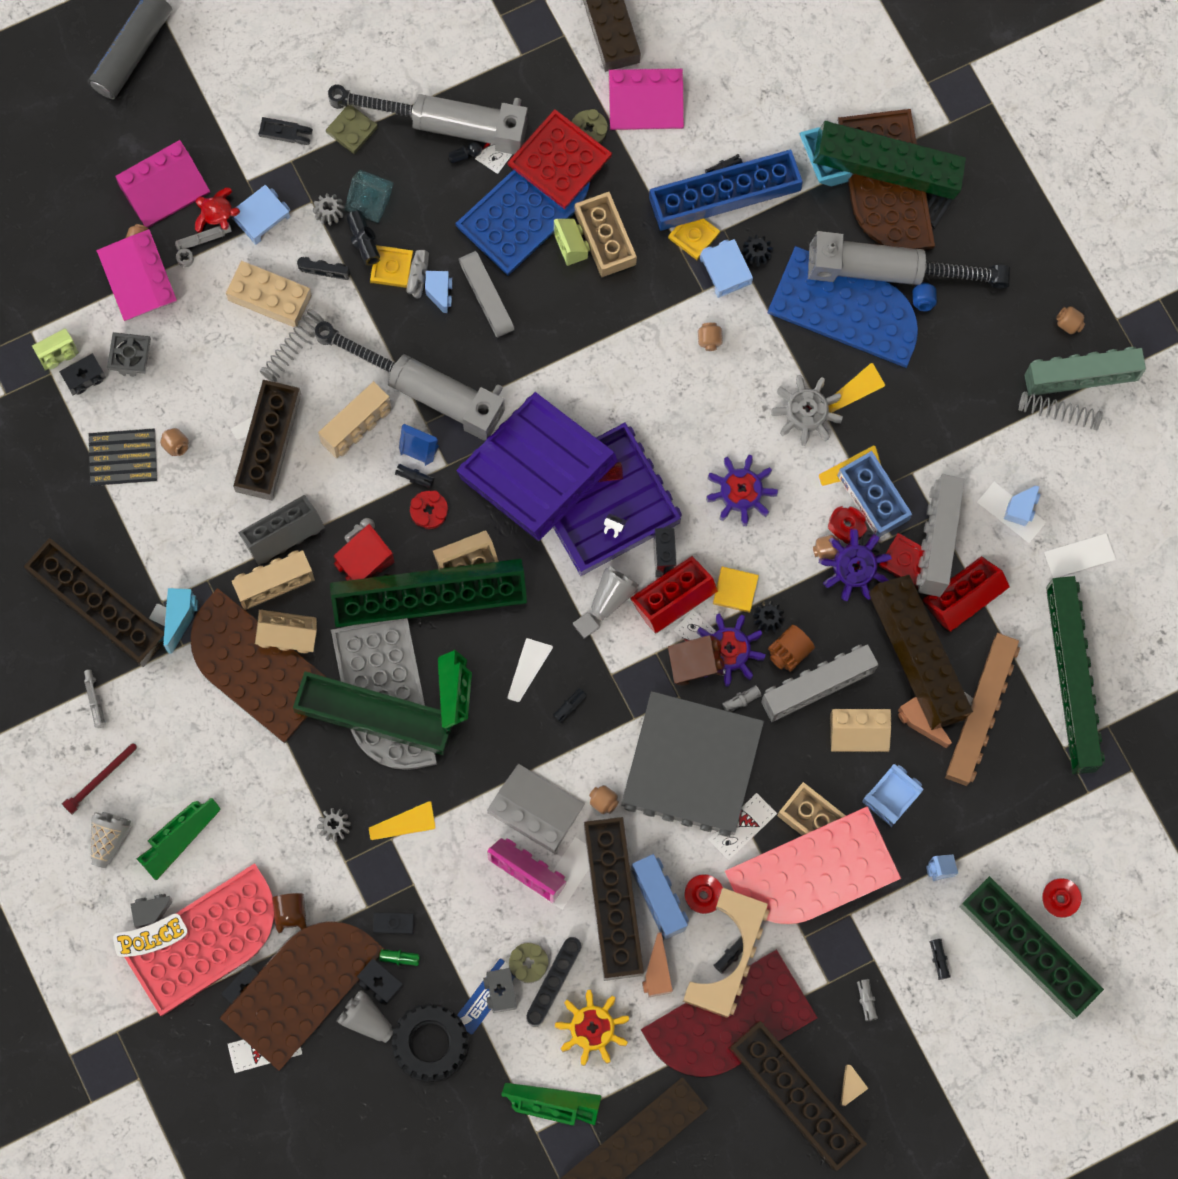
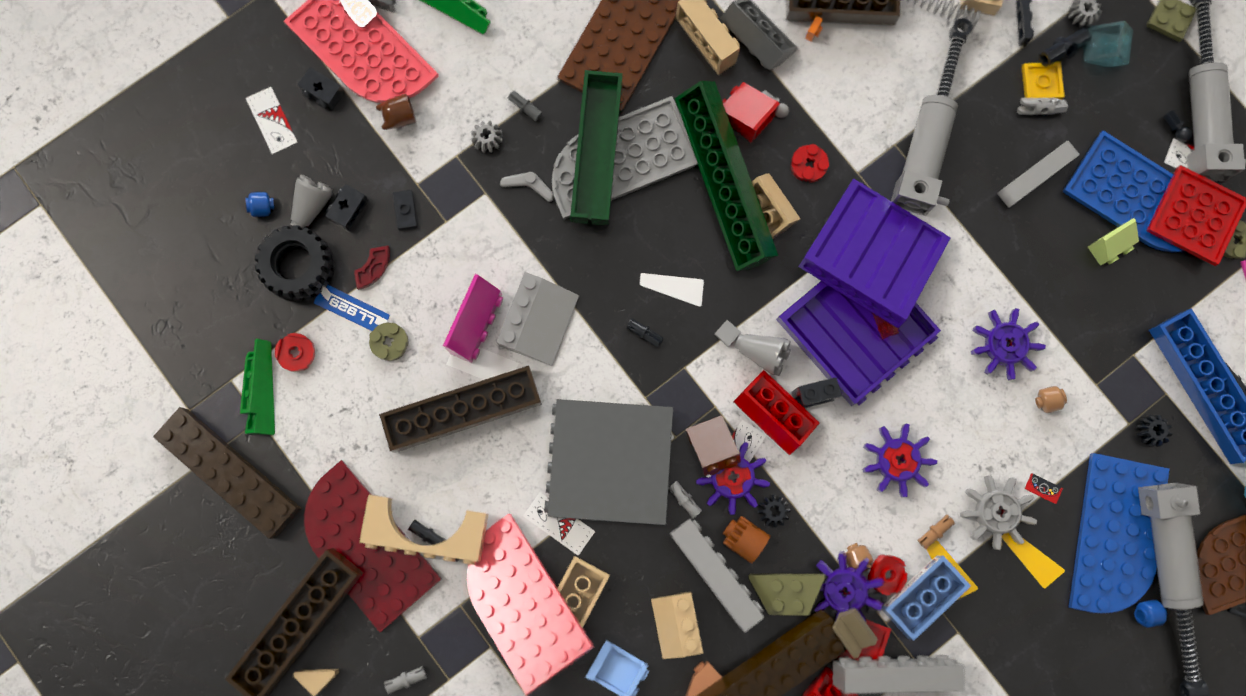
camera: 80 degrees right, 5 degrees up
reddish brown plate [219,921,384,1071] -> none
tan slope [255,610,317,653] -> none
tan brick [318,381,391,459] -> none
yellow sticker [369,801,435,840] -> none
green axle [380,949,420,966] -> none
black pin [395,464,435,489] -> none
blue slope [399,424,439,466] -> none
light blue slope [425,271,452,313] -> none
green wedge [438,650,472,728] -> none
dark grey brick [483,968,517,1013] -> none
black beam [526,937,581,1027] -> none
yellow gear [555,990,630,1066] -> none
tan brick [574,192,637,278] -> none
medium nougat head [589,785,619,814] -> none
tile [603,513,627,538] -> none
medium blue brick [631,854,689,940] -> none
nougat slope [642,933,673,998] -> none
yellow tile [668,218,720,260] -> none
red dish [685,874,723,914] -> none
light blue panel [700,239,753,298] -> none
yellow tile [713,566,759,613] -> none
none -> blue head [245,192,274,217]
none -> red plate [275,333,315,372]
none -> dark red tile [354,245,390,290]
none -> light grey piece [500,172,554,202]
none -> dark grey axle [508,91,543,122]
none -> olive wing [749,574,826,615]
none -> orange plate [805,16,823,42]
none -> dark tan panel [833,608,877,659]
none -> medium nougat pin [917,514,955,550]
none -> dark purple gear [970,308,1046,381]
none -> sticker [1025,473,1063,504]

